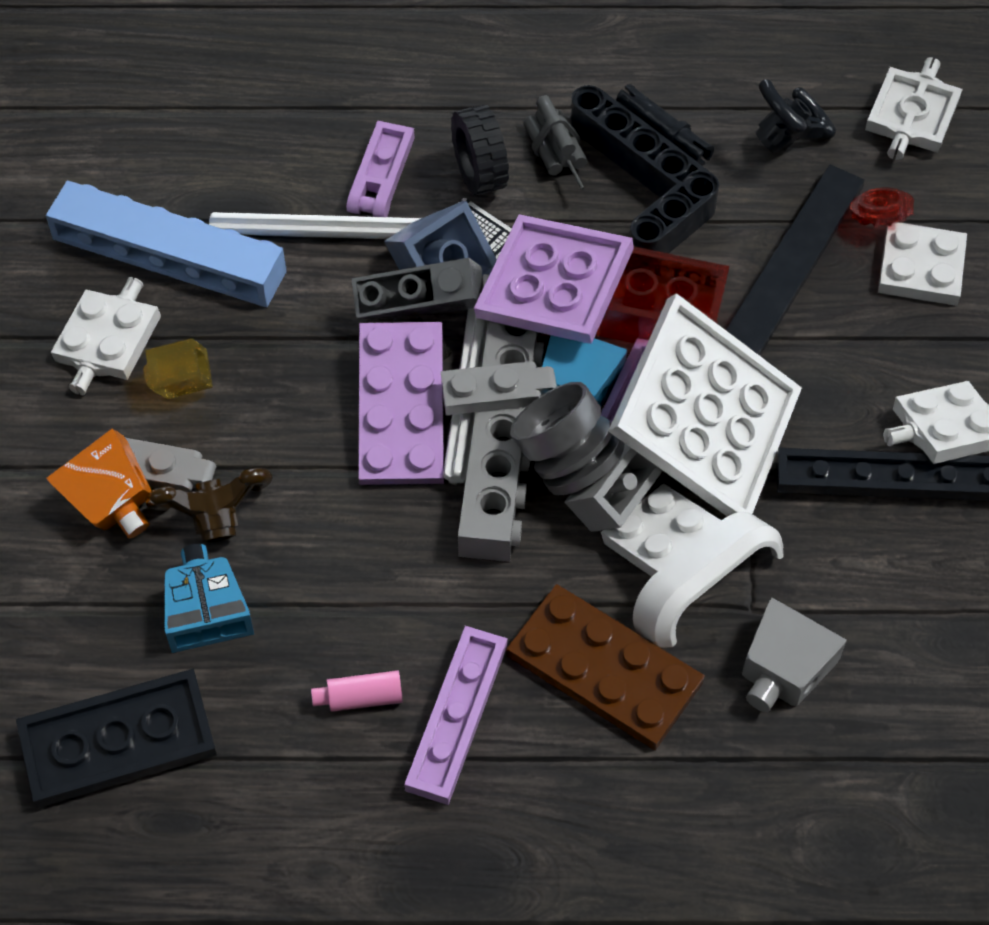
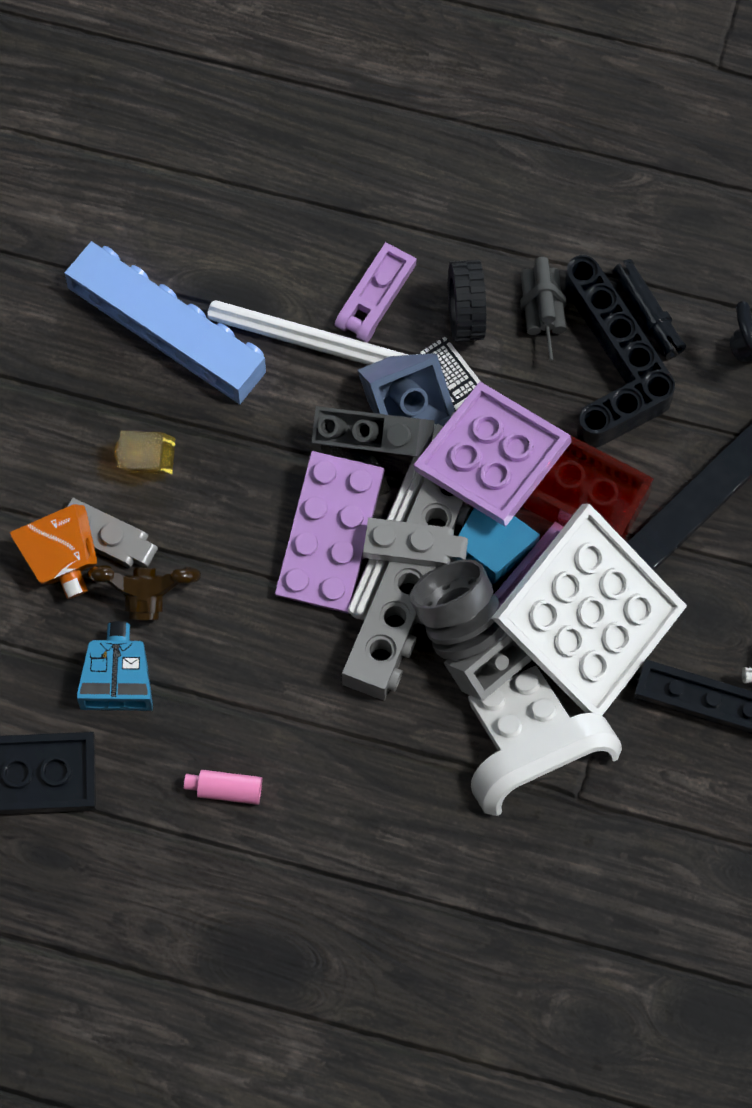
camera: 15 degrees right, 10 degrees up
white plate [51,277,161,395] -> none
lavender plate [404,626,507,805] -> none
reddish brown plate [507,584,705,751] -> none
light grey torso [742,598,847,712] -> none

